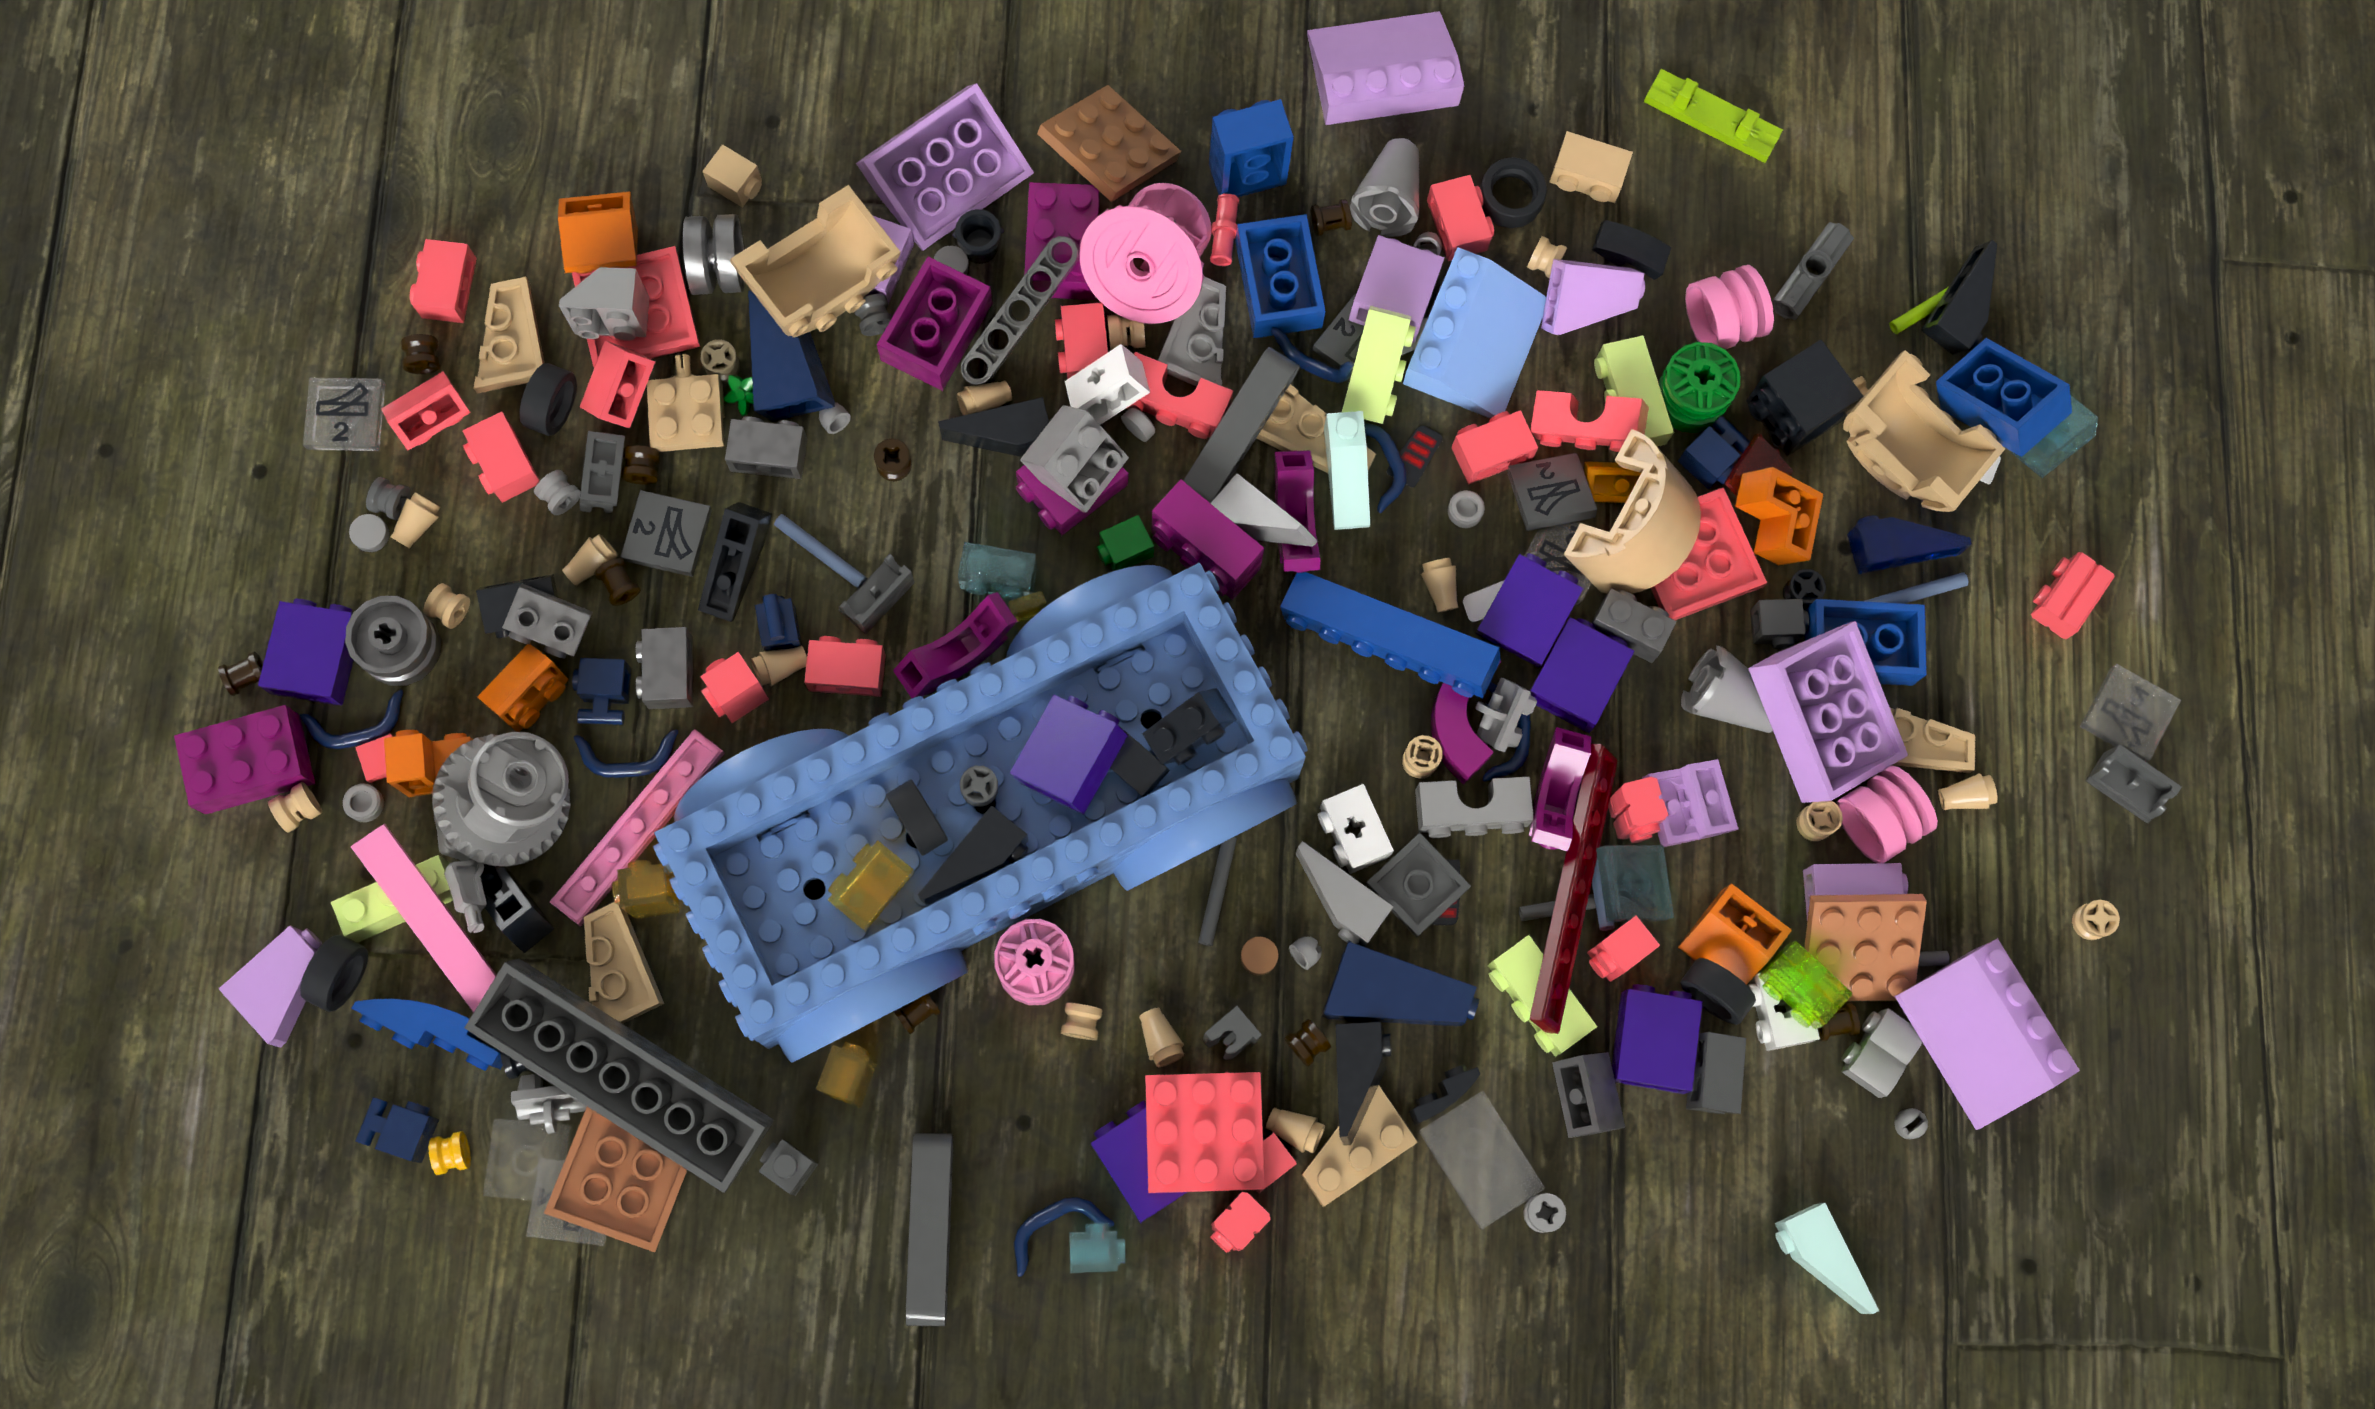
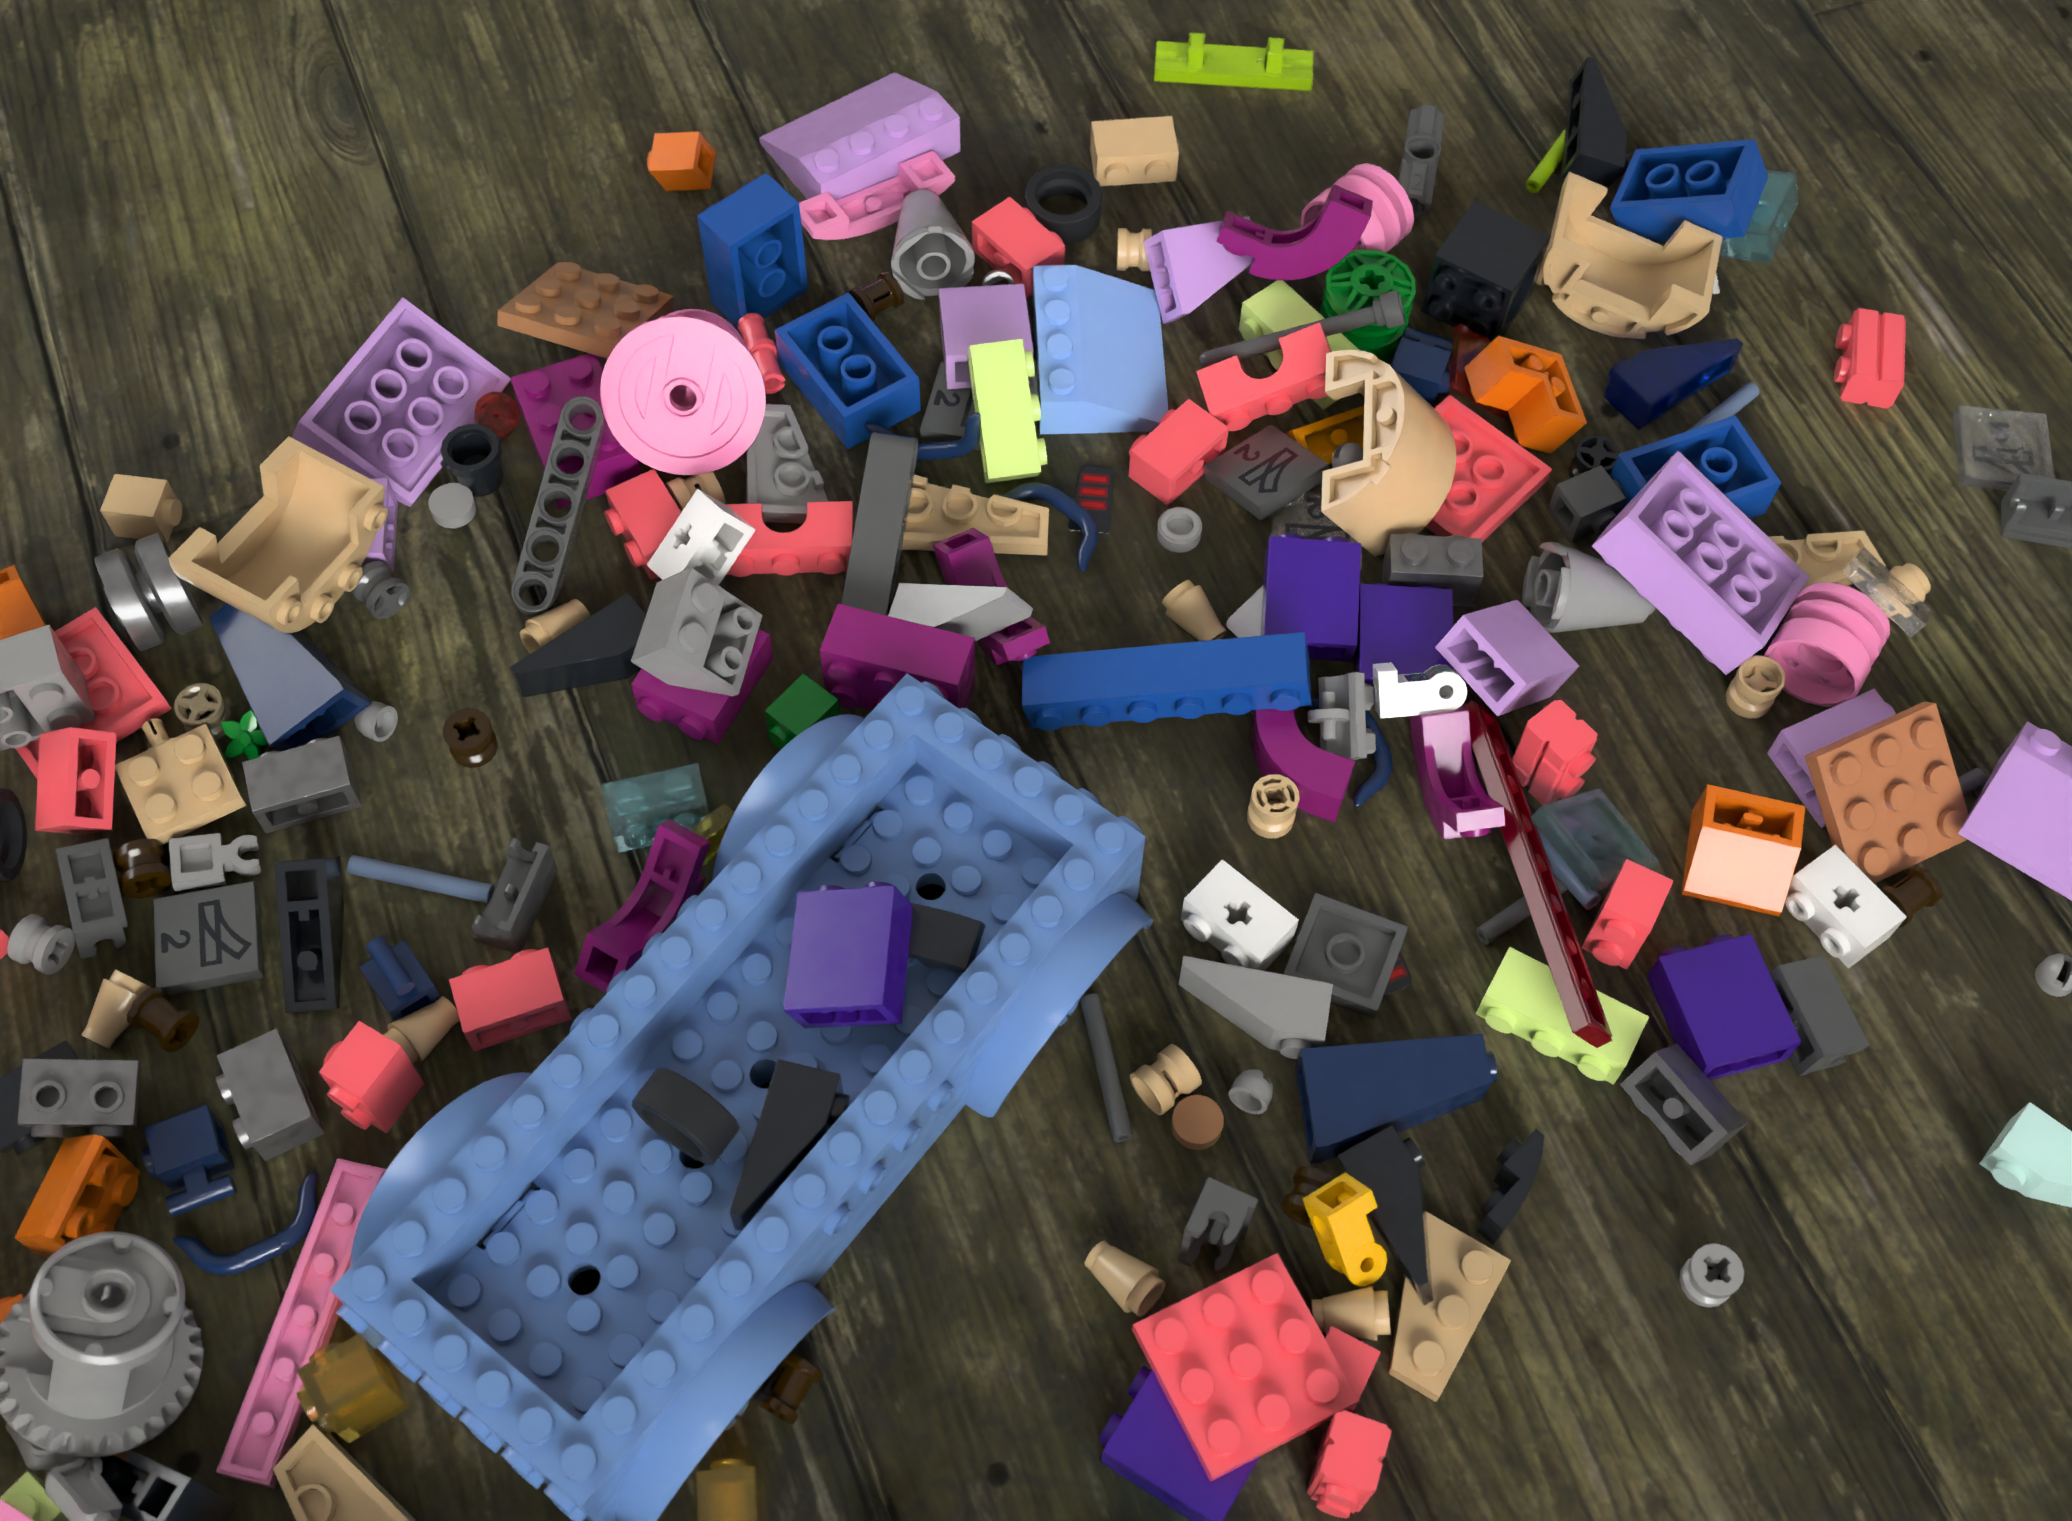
camera: 20 degrees left, 15 degrees down
clear yellow brick [828,840,914,932] -> none
magenta brick [877,256,993,391] -> none
dark grey wheel [960,766,998,807] -> none
bright pink wheel [994,919,1075,1005] -> none
tan wheel [1061,1003,1103,1040] -> none
light grey tile [1121,407,1155,442] -> none
black brick [1142,688,1237,766] -> none
light aqua slope [1324,411,1370,530] -> none
light grey arch [1415,777,1534,838] -> none
clear tile [1419,1091,1546,1230] -> none
black slope [1592,220,1672,280] -> none
lavender slope [1642,759,1738,847] -> none
black tyre [1680,958,1756,1025] -> none
clear neon green brick [1758,940,1853,1029] -> none
light grey brick [1841,1008,1922,1098] -> none
none -> light grey plate [169,833,261,891]
none -> clear red tile [474,392,520,438]
none -> orange brick [647,132,717,191]
none -> bright pink slope [799,150,955,240]
none -> tan wheel [1130,1044,1202,1116]
none -> dark grey piece [1199,290,1406,368]
none -> magenta arch [1216,184,1373,280]
none -> yellow leg [1302,1172,1387,1287]
none -> light grey hinge [1332,443,1363,468]
none -> white leg [1372,662,1467,718]
none -> lavender brick [1435,600,1579,716]
none -> clear tile [1841,546,1931,638]

